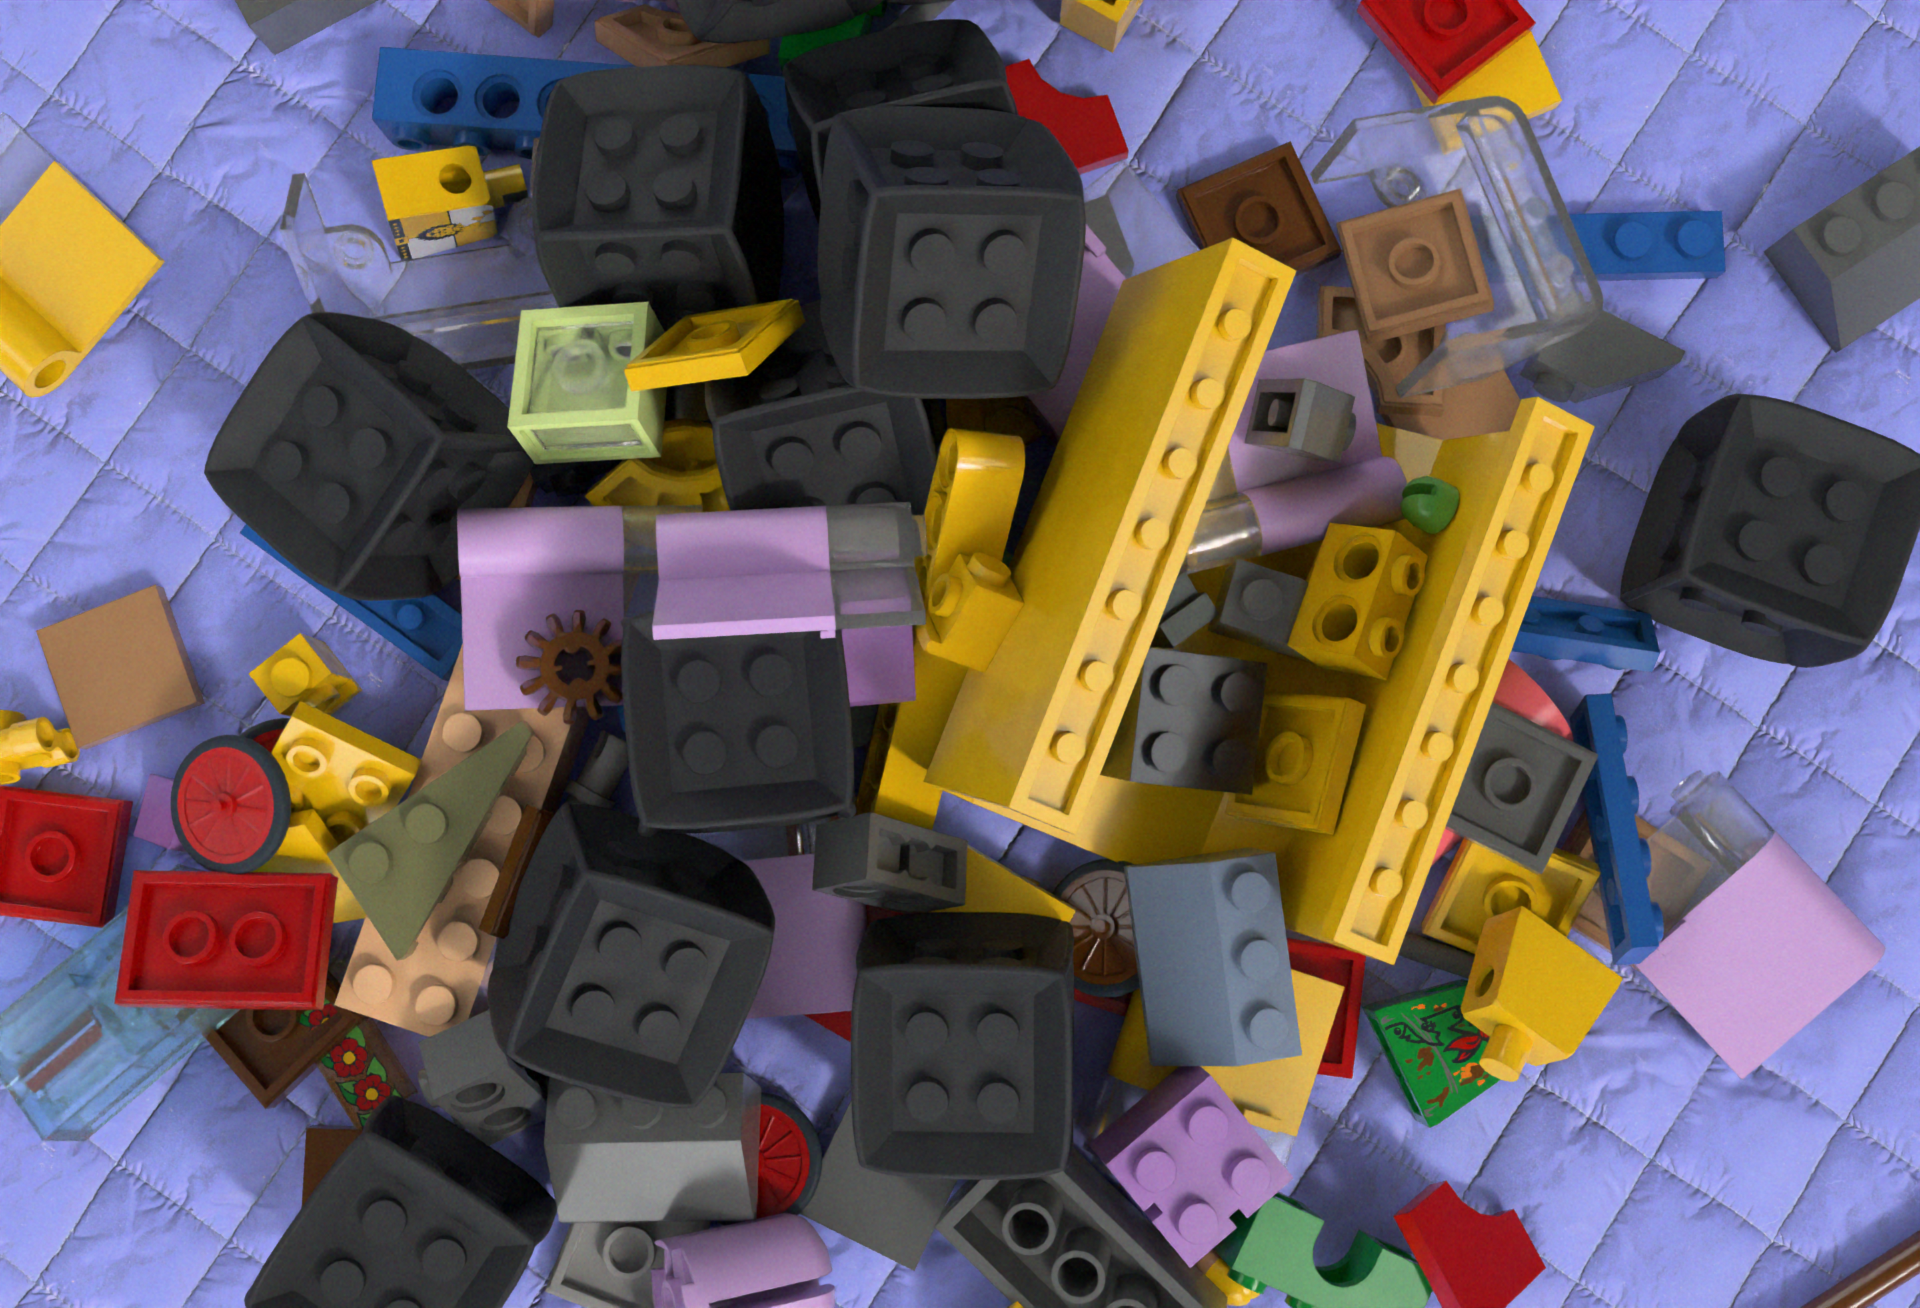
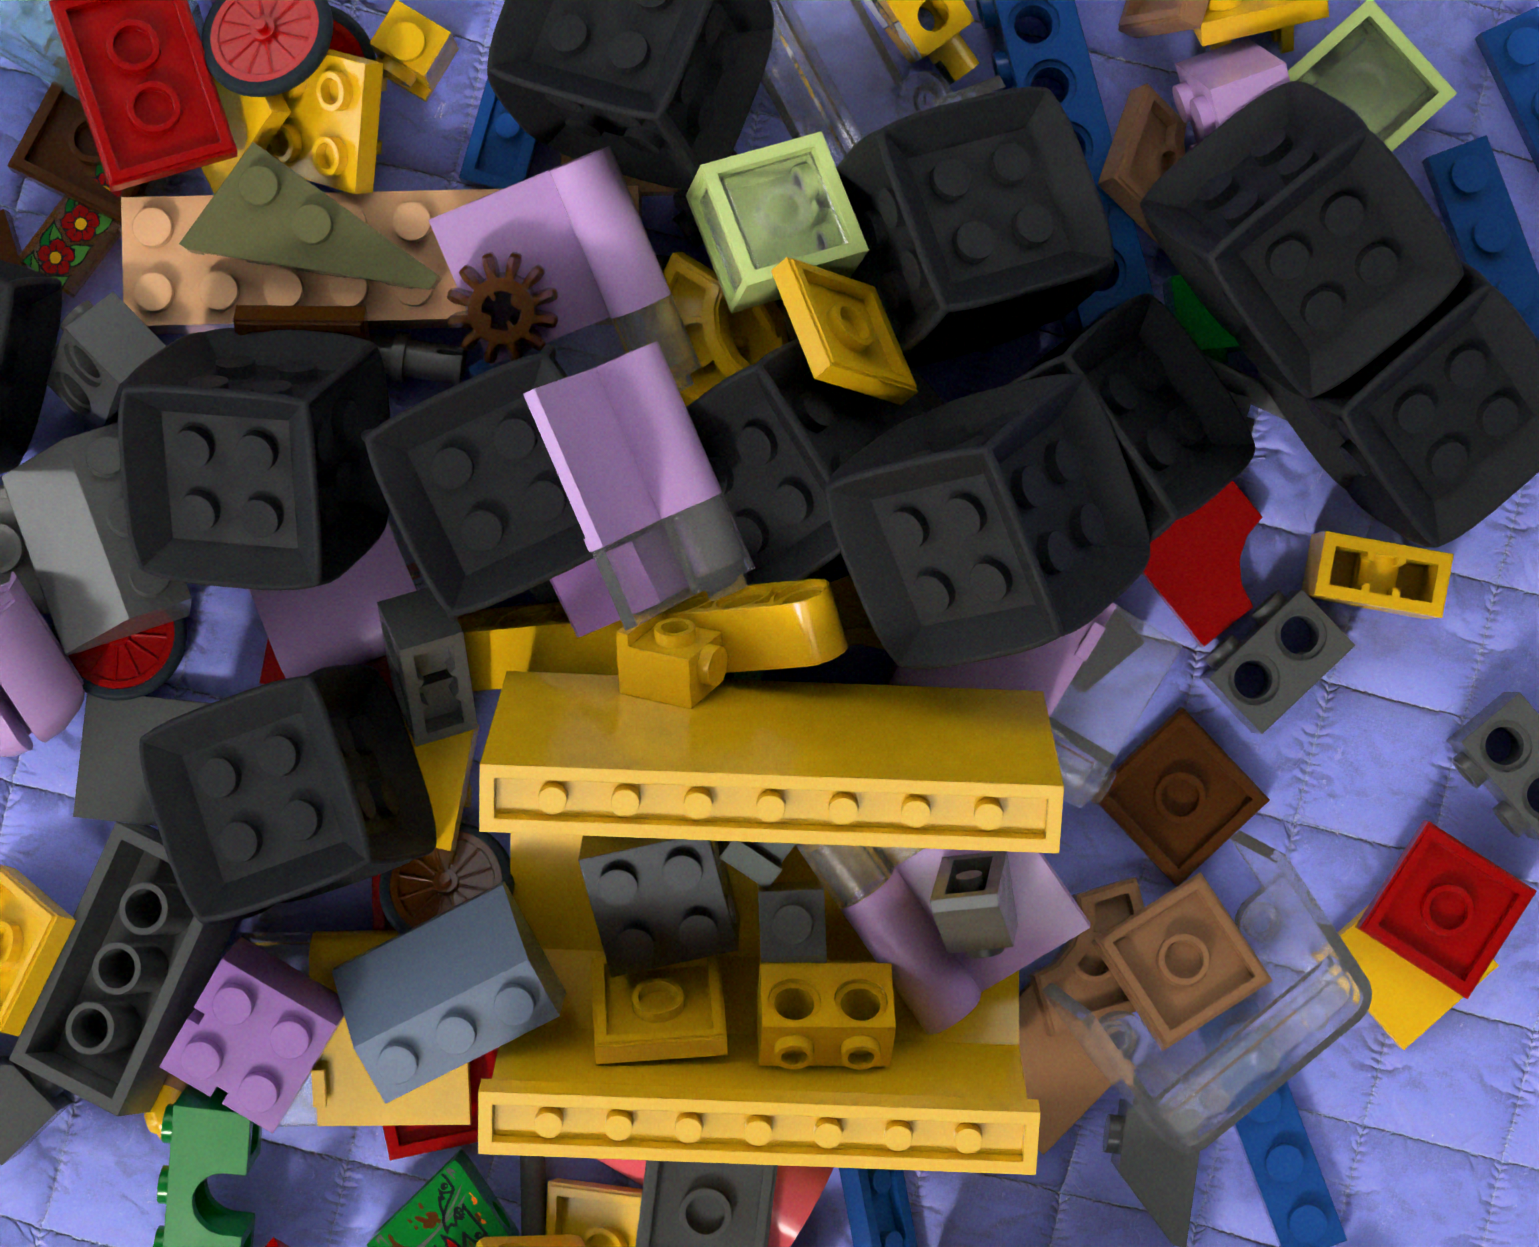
camera: 65 degrees right, 5 degrees up
bright green hinge [1400,476,1459,534] -> none
none -> dark grey brick [1200,589,1355,734]

